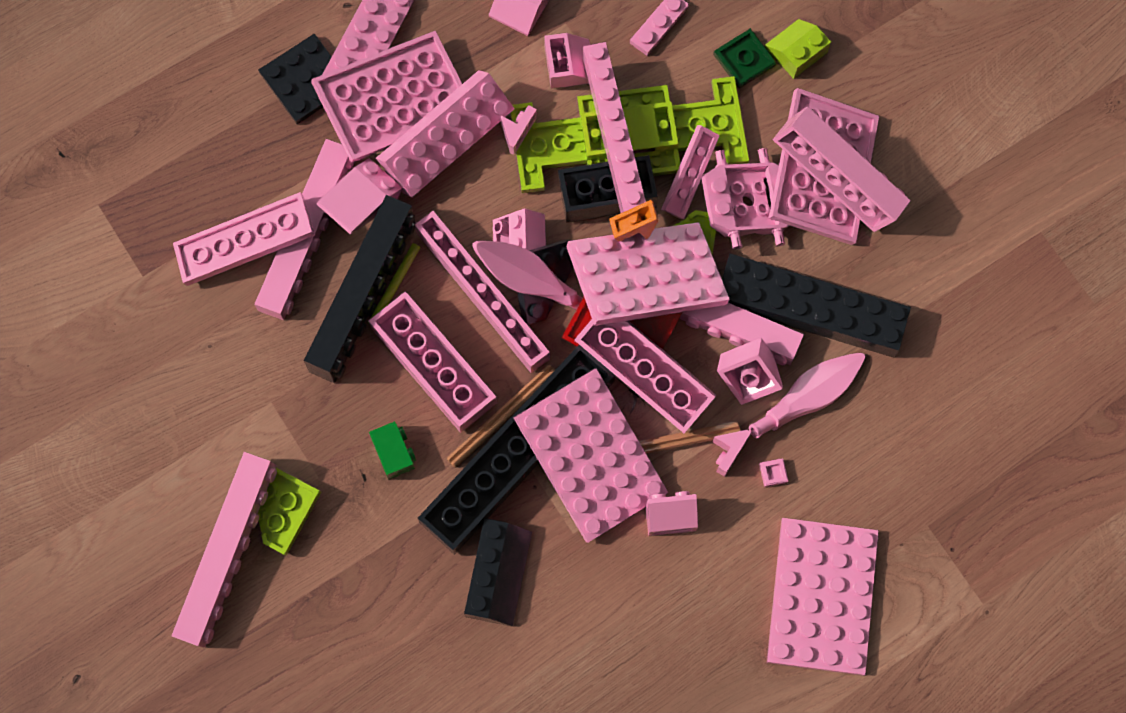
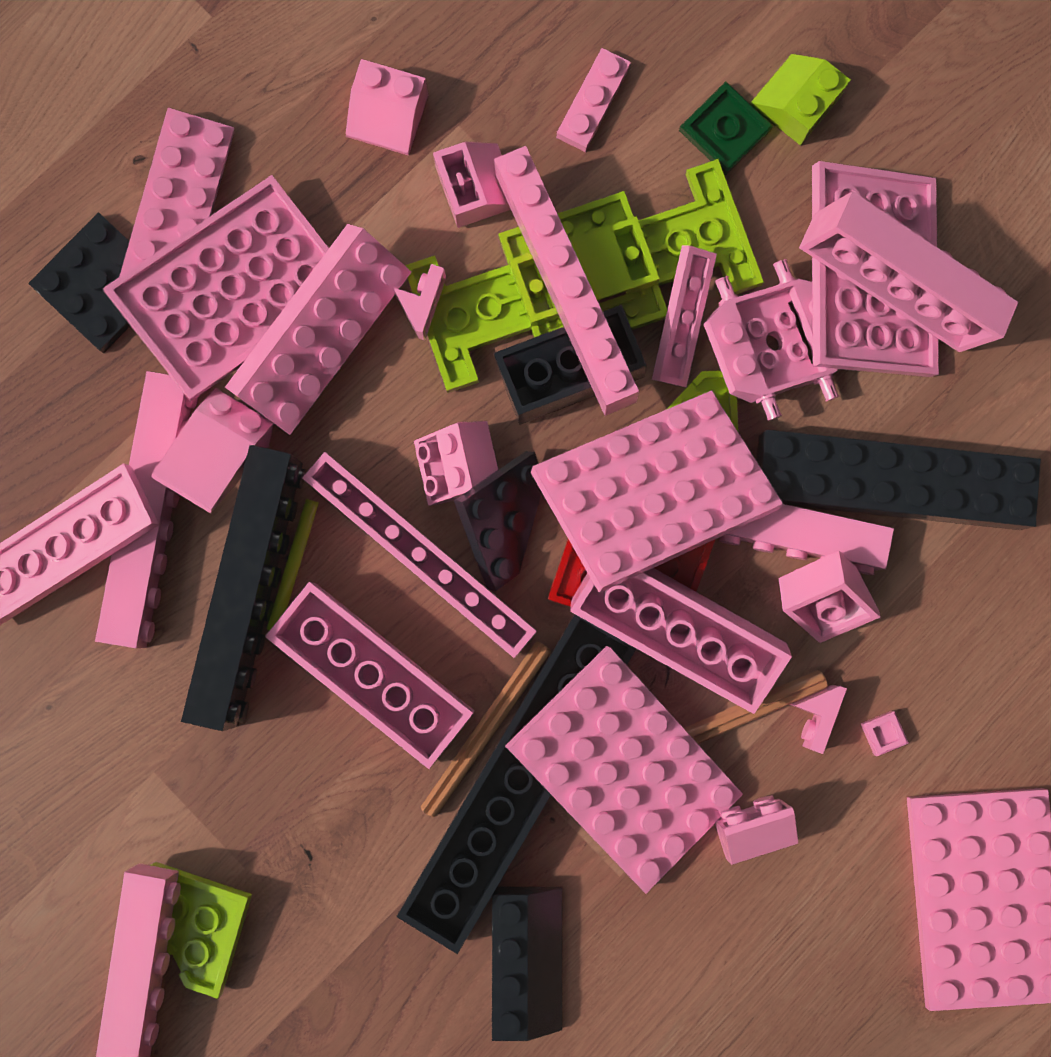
camera: 10 degrees left, 10 degrees up
green brick [369,421,417,480] -> none
bright pink animal [473,241,583,310] -> none
orange slope [609,200,658,242] -> none
bright pink animal [749,353,865,438] -> none

